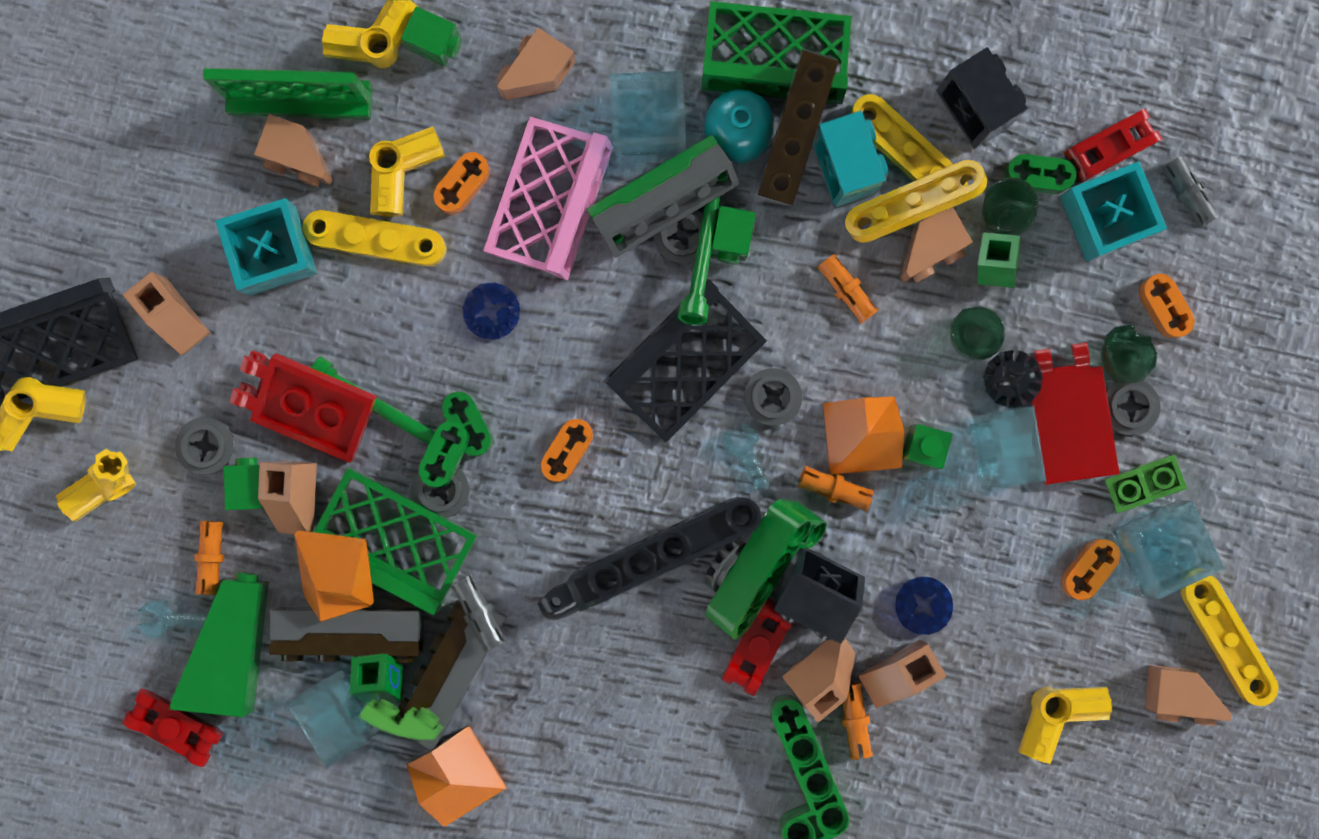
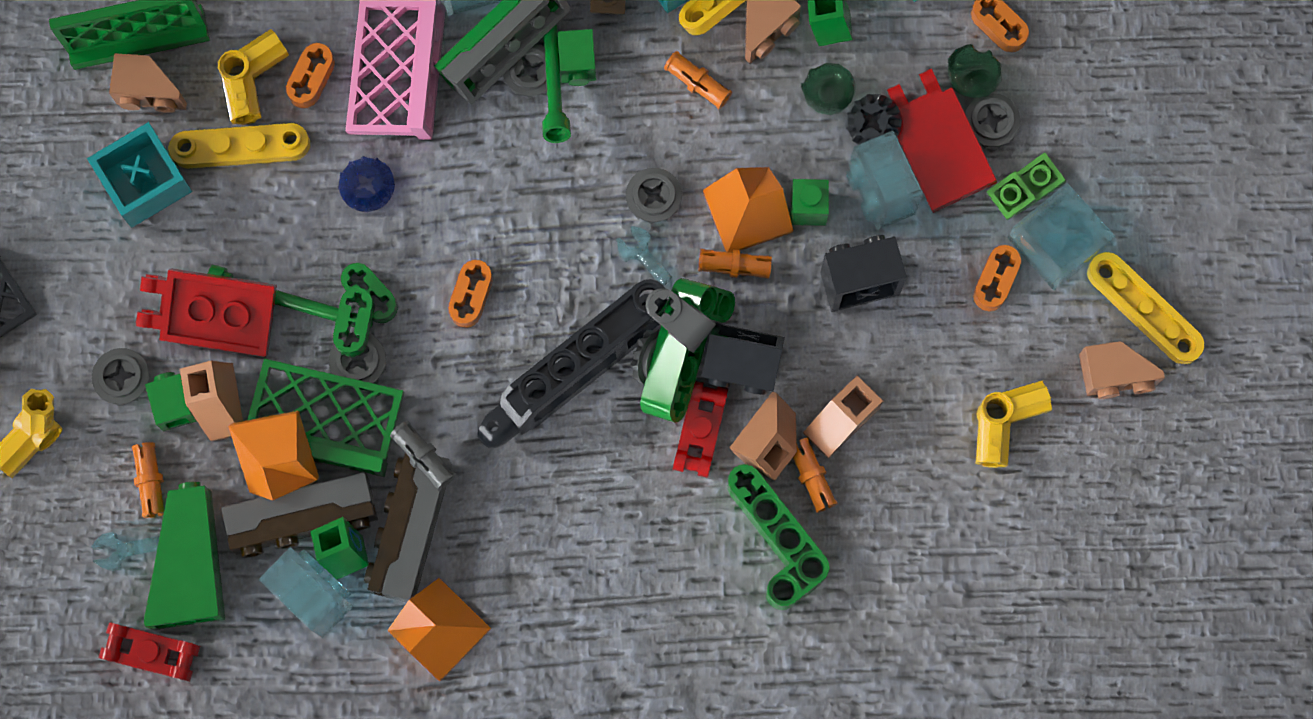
camera: 10 degrees left, 10 degrees down
nougat slope [123,271,211,356] -> none
bright green slope [359,699,444,740] -> none
black fence [603,279,767,443] -> none
clear blue gear [894,577,953,635] -> none
none -> dark grey piece [646,288,716,353]
none -> black brick [820,235,907,312]

